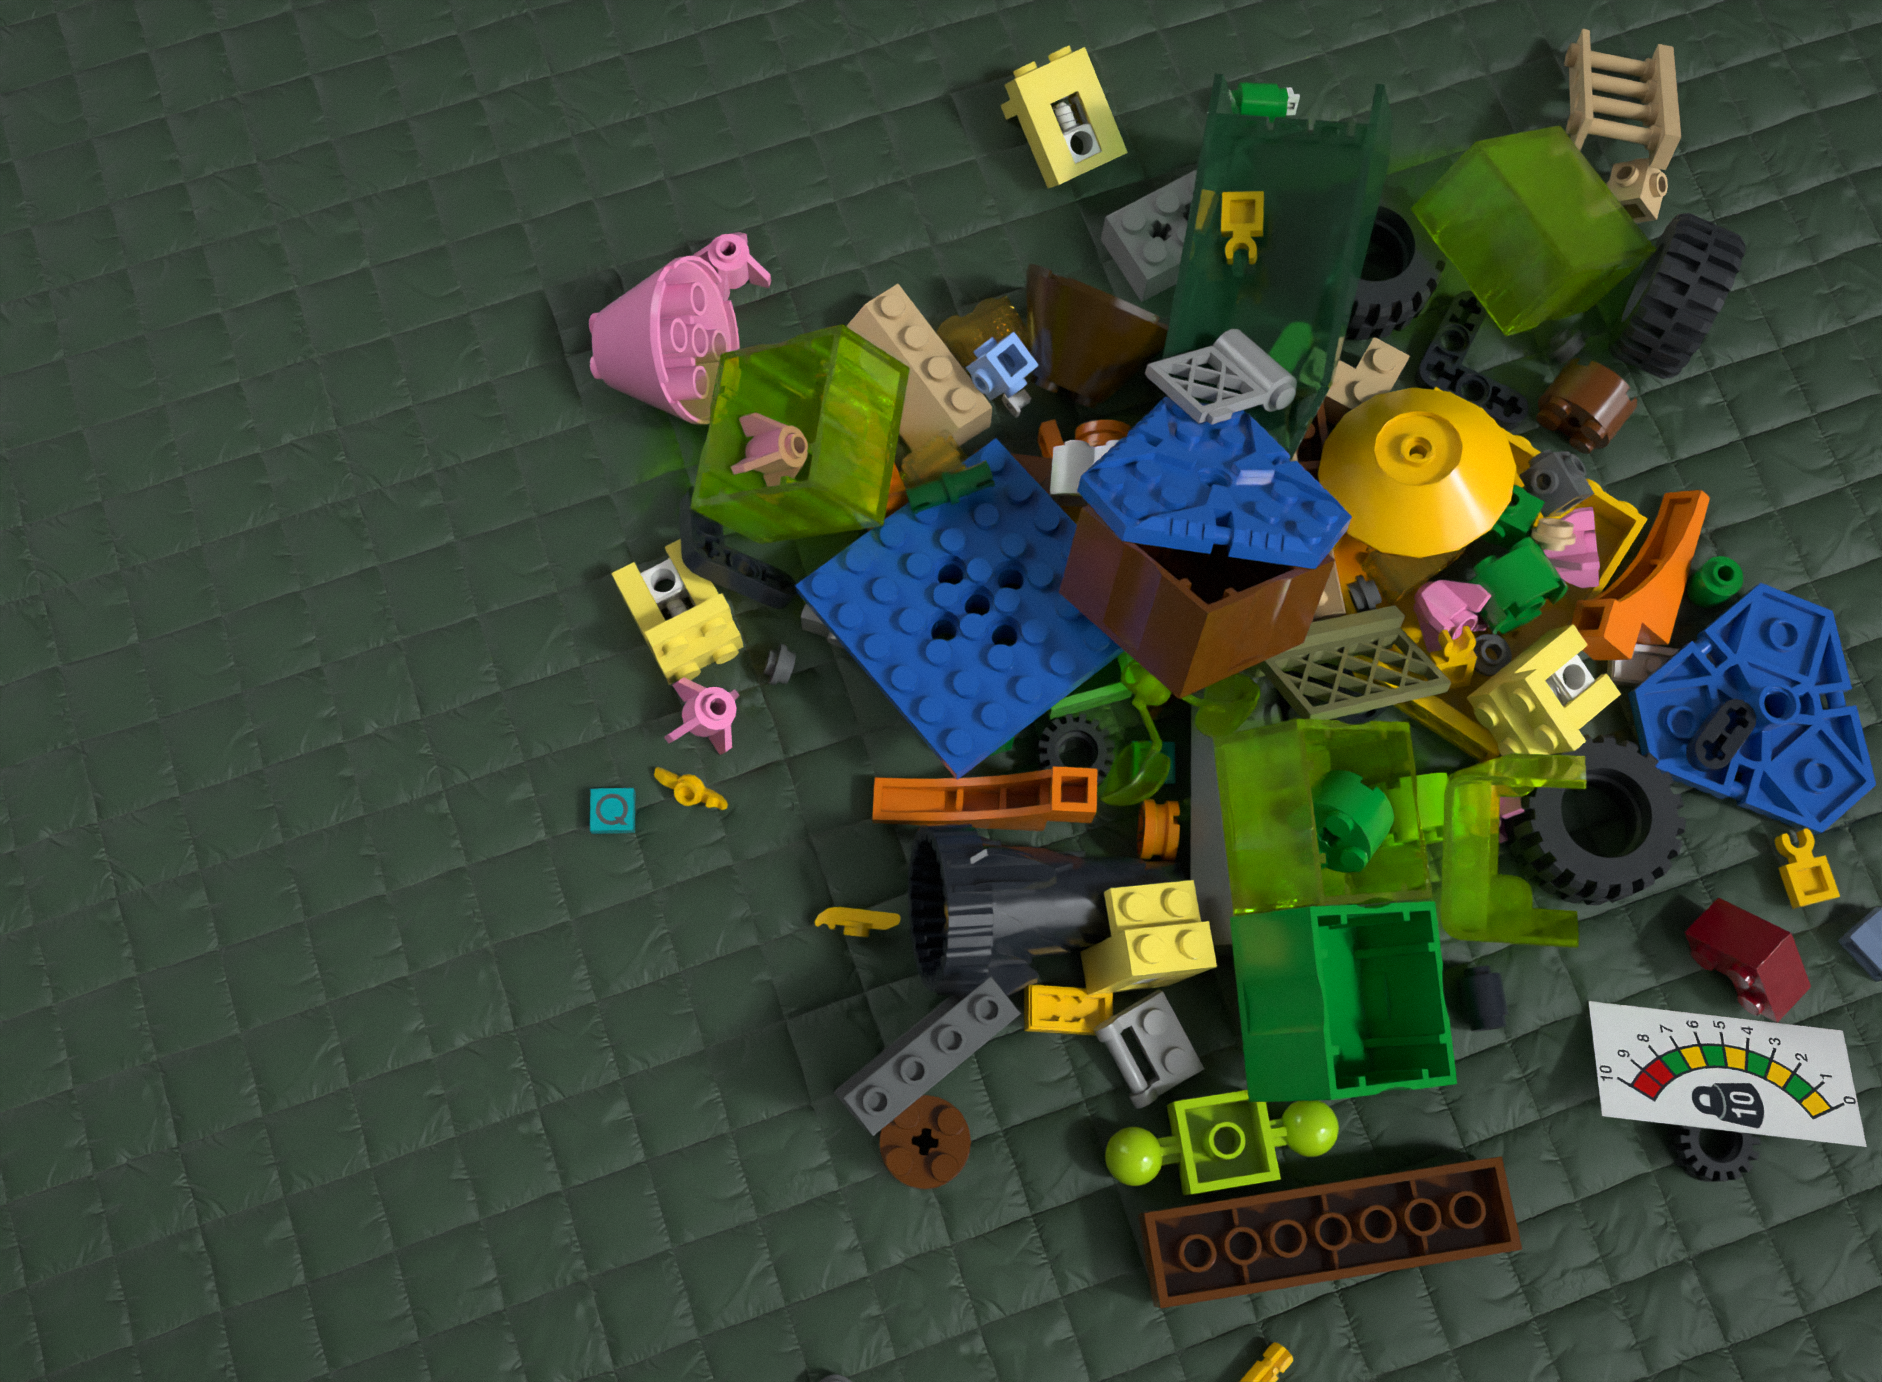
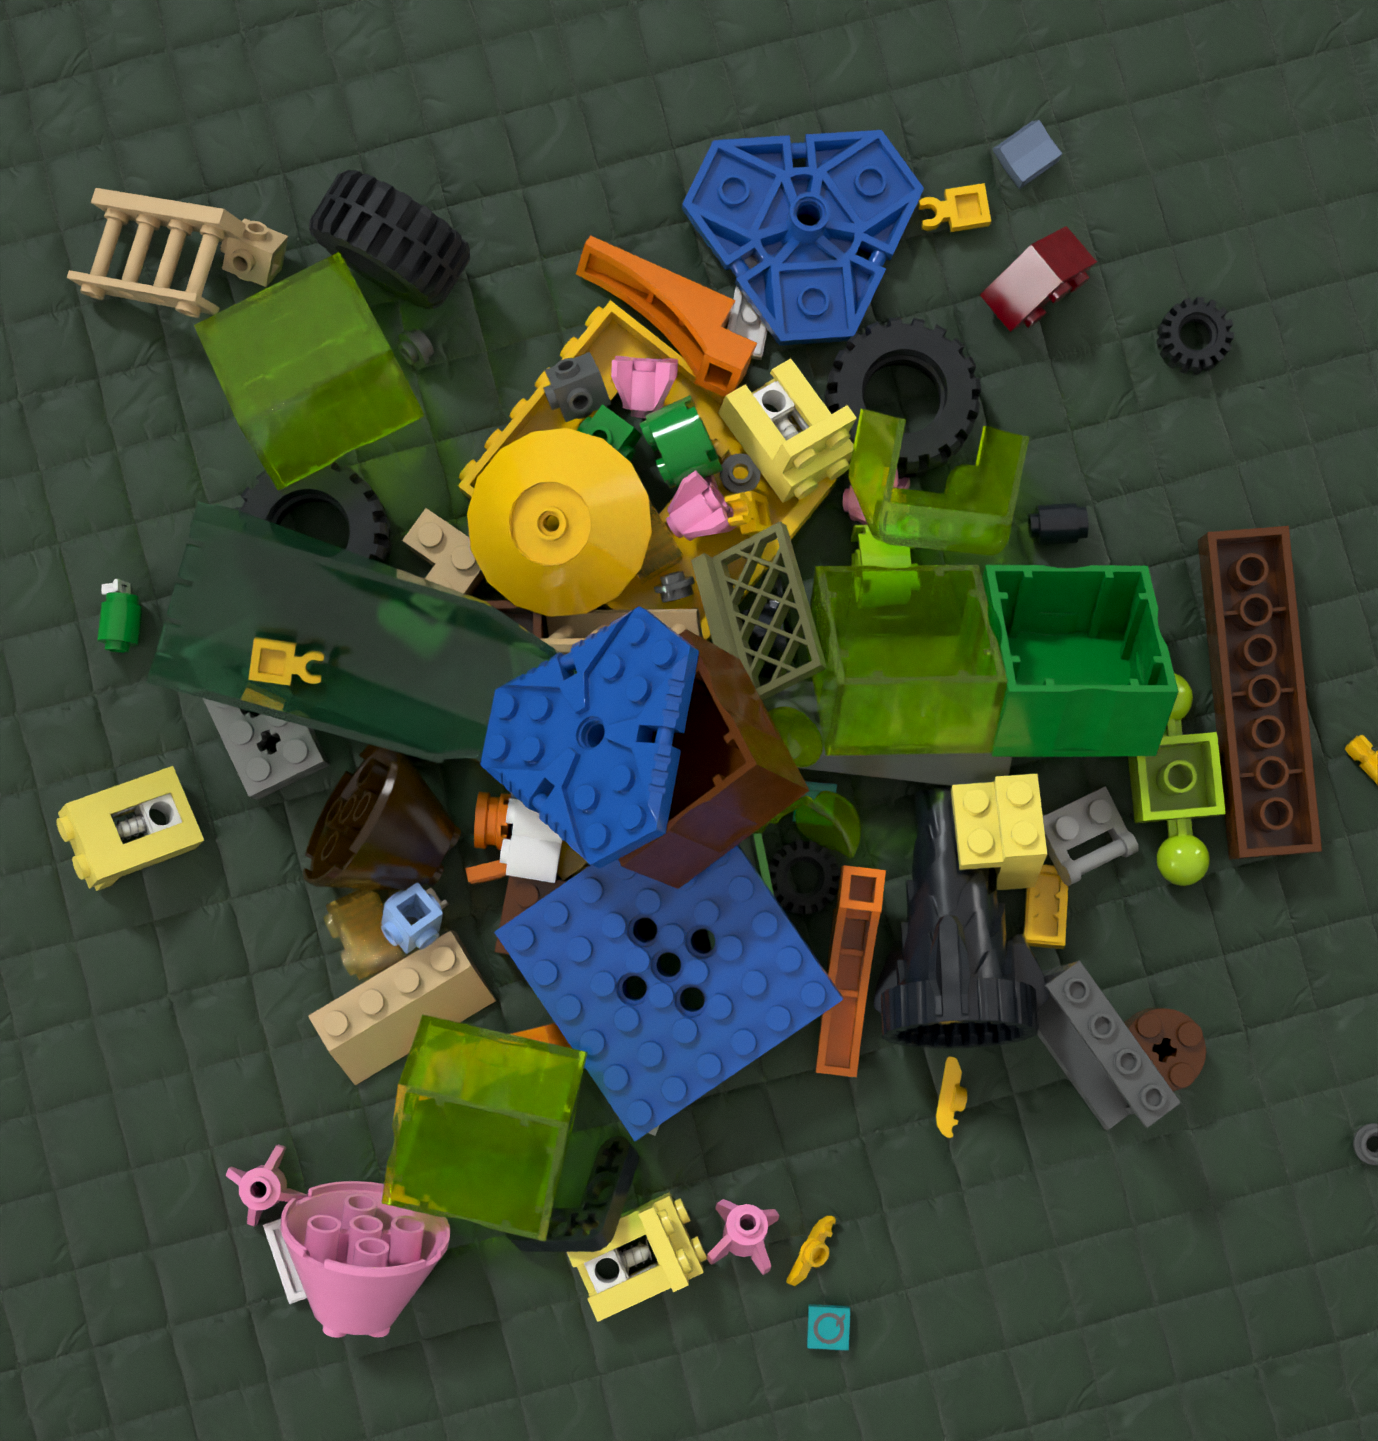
camera: 80 degrees left, 10 degrees up
bright pink brick [731,412,808,494] -> none
dark grey plate [763,644,796,686] -> none
clear yellow brick [899,429,968,489] -> none
dark green pin [905,460,995,515] -> none
orange wheel [1137,799,1180,861] -> none
light grey piece [1145,329,1297,425] -> none
green brick [1287,770,1394,873] -> none
black beam [1414,291,1529,431] -> none
tan plate [1531,518,1576,551] -> none
reddish brown brick [1536,358,1637,454] -> none
white sticker [1588,1001,1867,1147] -> none
black beam [1686,699,1756,772] -> none
green brick [1687,556,1743,608] -> none

